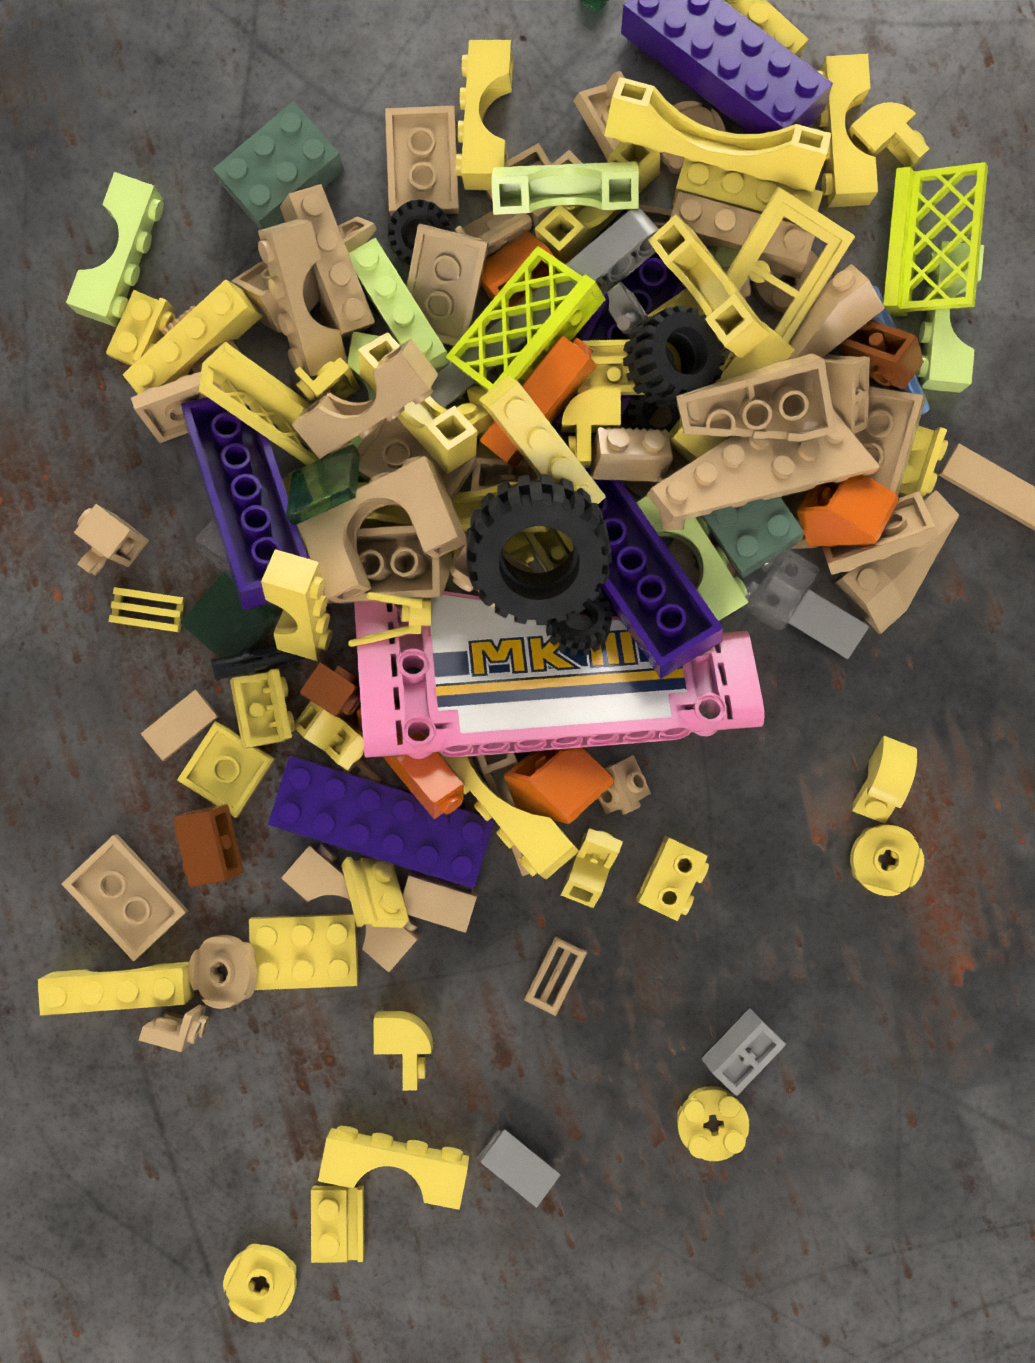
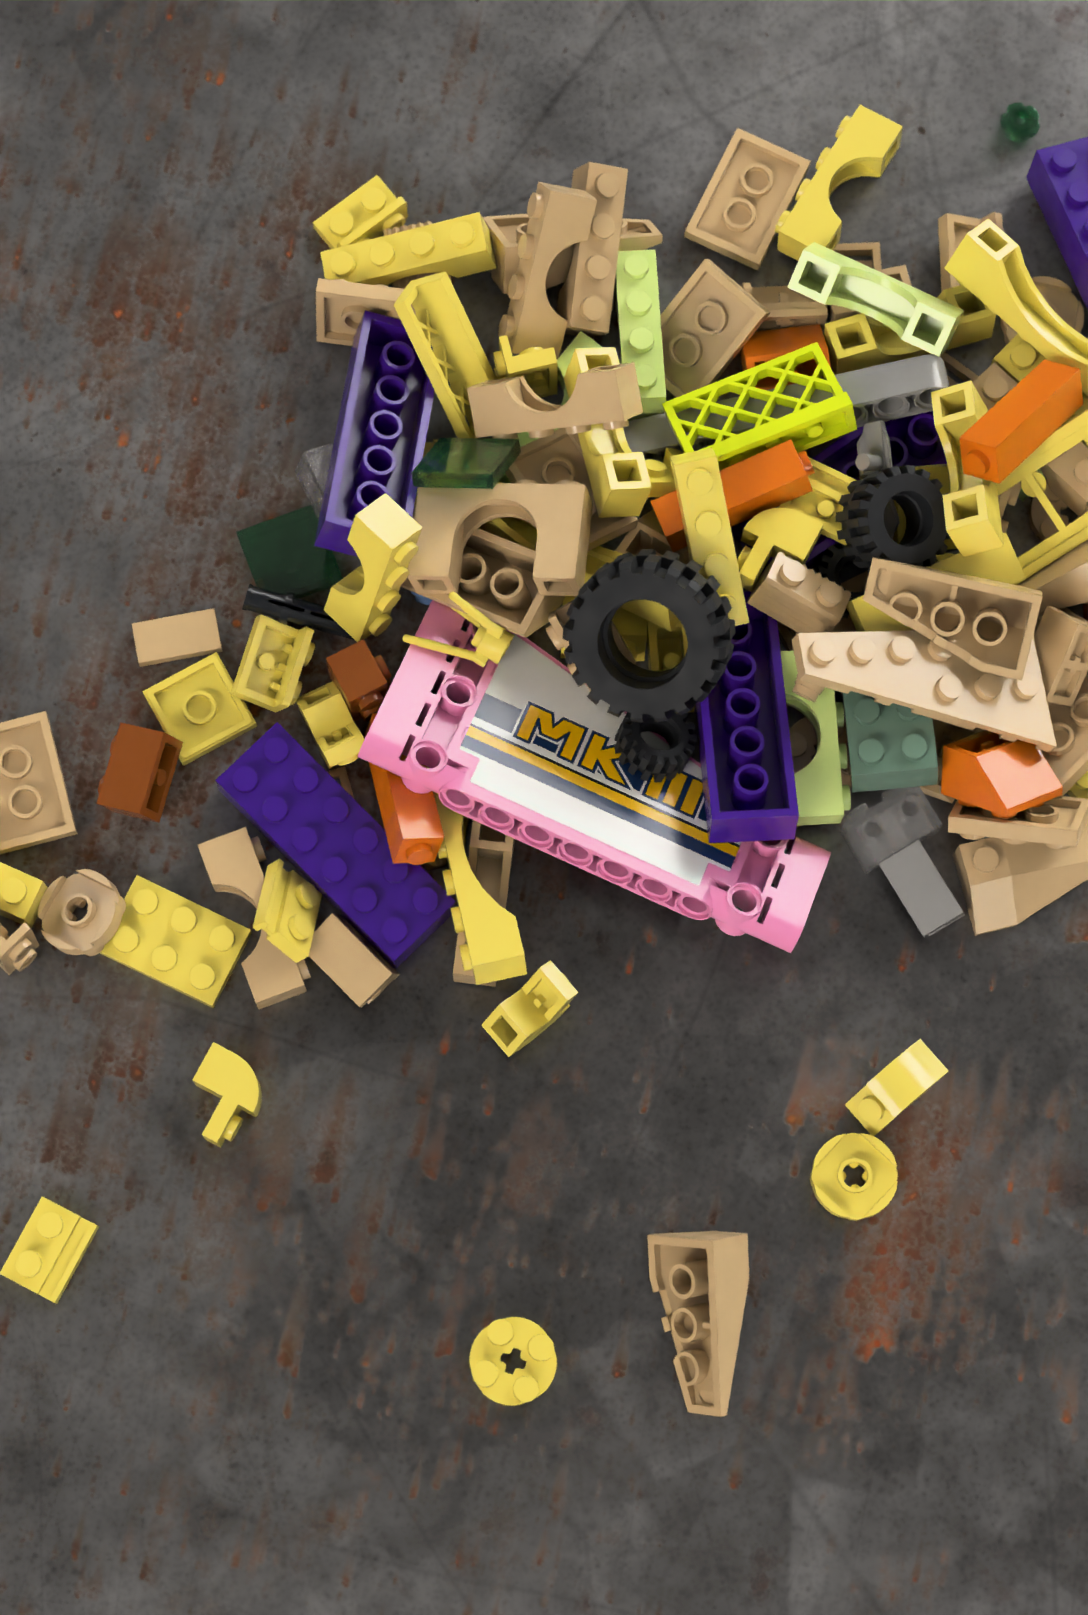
camera: 25 degrees right, 10 degrees down
yellowish green arch [66,172,164,327] -> none
tan brick [74,504,149,576] -> none
light yellow tile [108,587,186,633] -> none
sand green brick [213,101,344,230] -> none
light yellow arch [318,1126,469,1210] -> none
black tyre [387,199,452,265] -> none
light grey hinge [477,1128,561,1208] -> none
orange slope [504,747,614,824] -> none
tan tile [524,935,587,1016] -> none
tan brick [598,755,651,815] -> none
light yellow brick [636,835,709,921] -> none
light grey hinge [701,1008,786,1096] -> none
none -> tan wedge [647,1231,749,1417]
none -> orange brick [959,360,1083,484]

